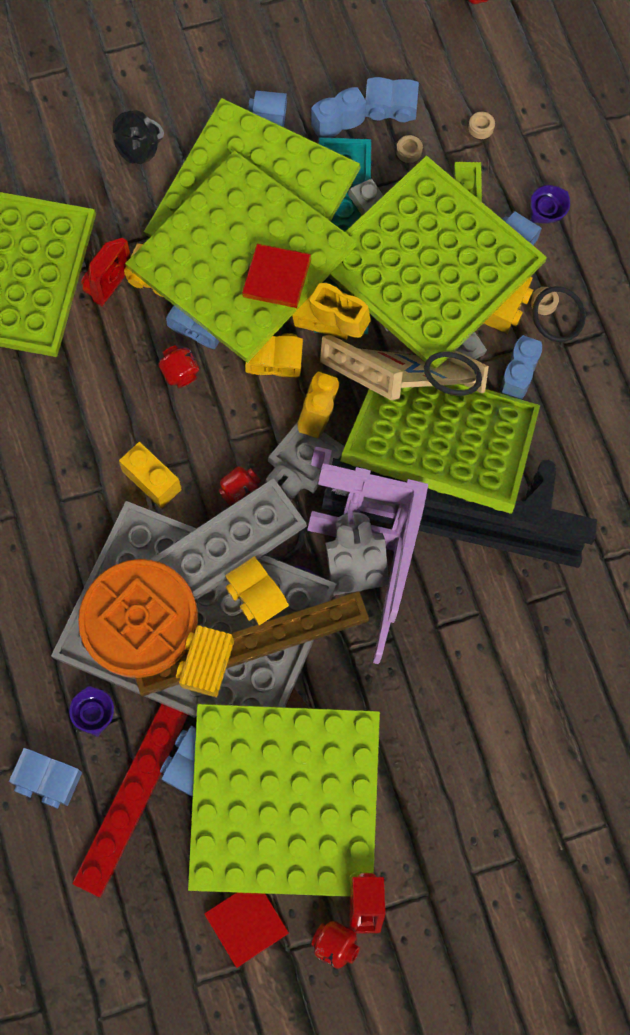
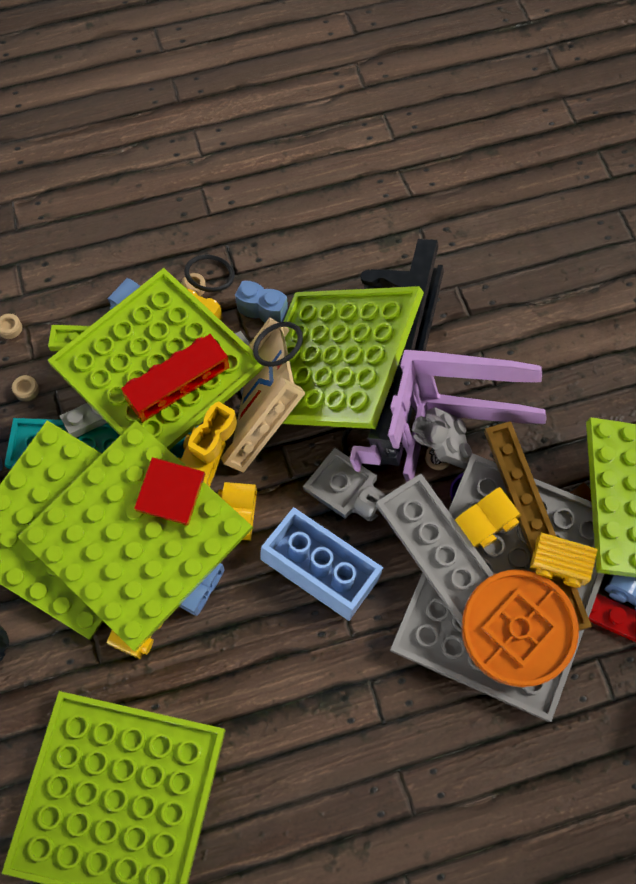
camera: 85 degrees left, 5 degrees down
dark purple hat [69,686,114,737] -> none
red slope [81,238,131,307] -> none
yellow brick [119,442,181,509] -> none
red head [158,345,200,388] -> none
red head [218,466,261,506] -> none
yellow brick [298,372,339,438] -> none
dark purple hat [530,185,570,224] -> none
none -> red brick [121,334,230,423]
none -> light blue brick [261,507,383,621]

